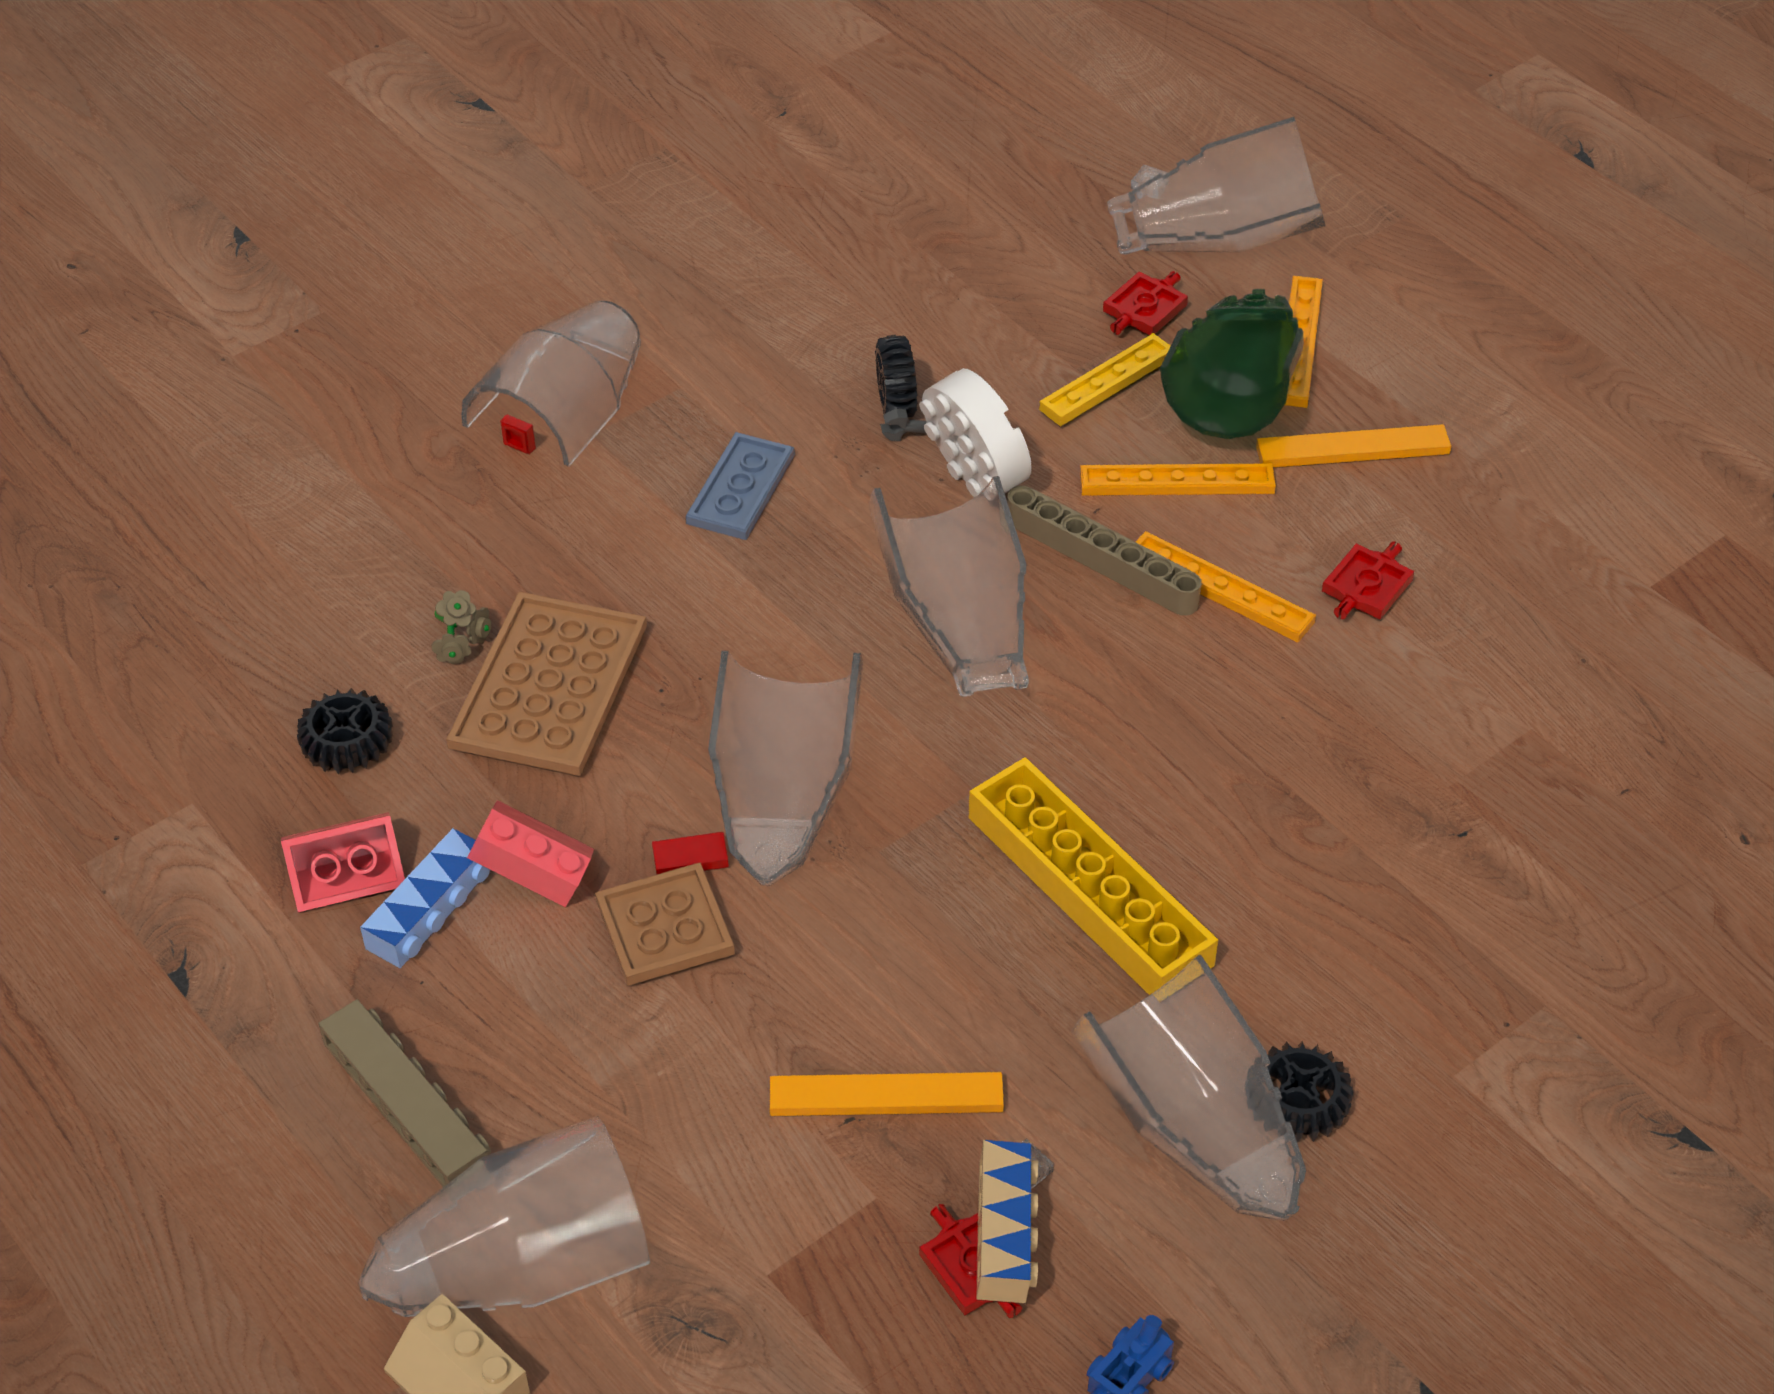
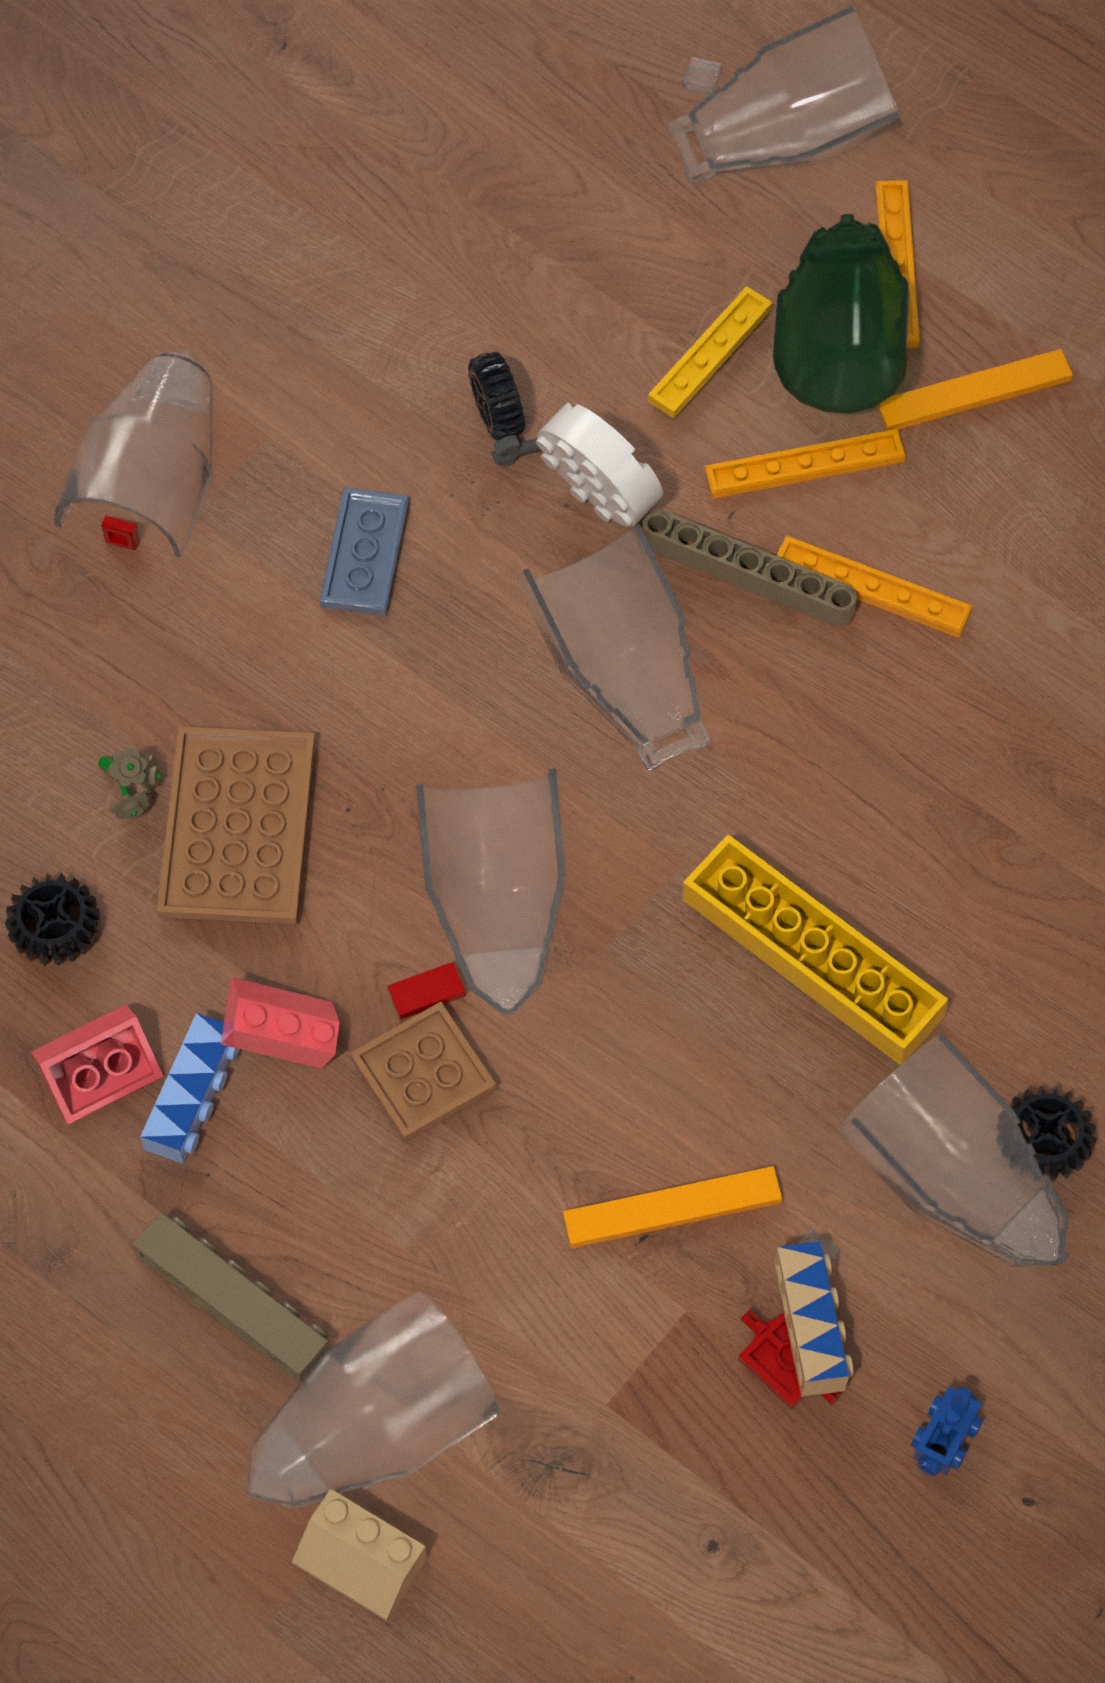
camera: 10 degrees left, 15 degrees up
red plate [1103,271,1188,335] -> none
red plate [1322,541,1414,620] -> none

